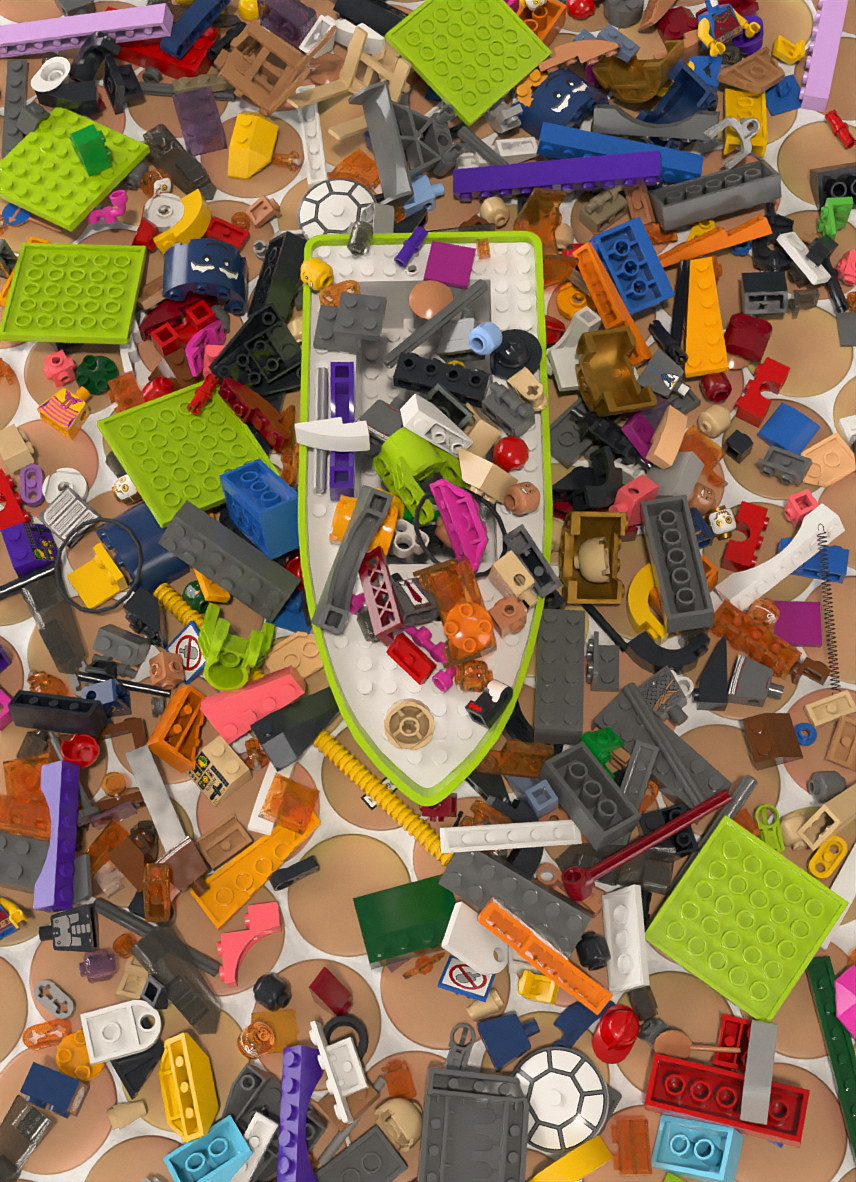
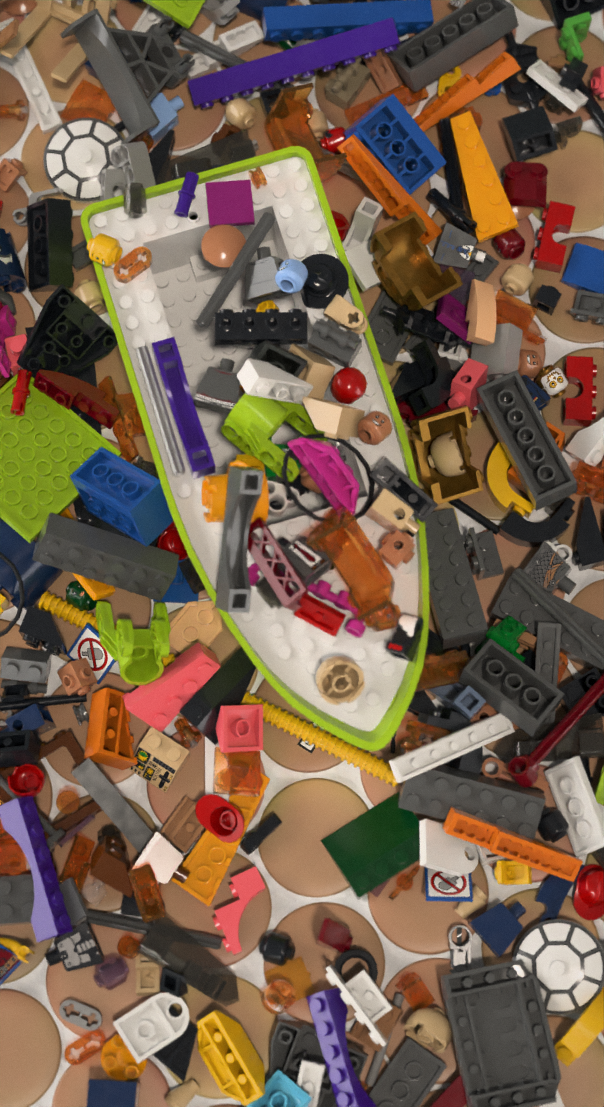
camera: 20 degrees left, 10 degrees up
white slope [294,417,370,452] -> none
dark grey bracket [313,292,387,353] -> none
orange dish [444,602,494,653] -> none
light orange plate [557,282,597,322] -> none
none -> red piece [196,794,245,843]
none -> coral slope [215,704,263,752]

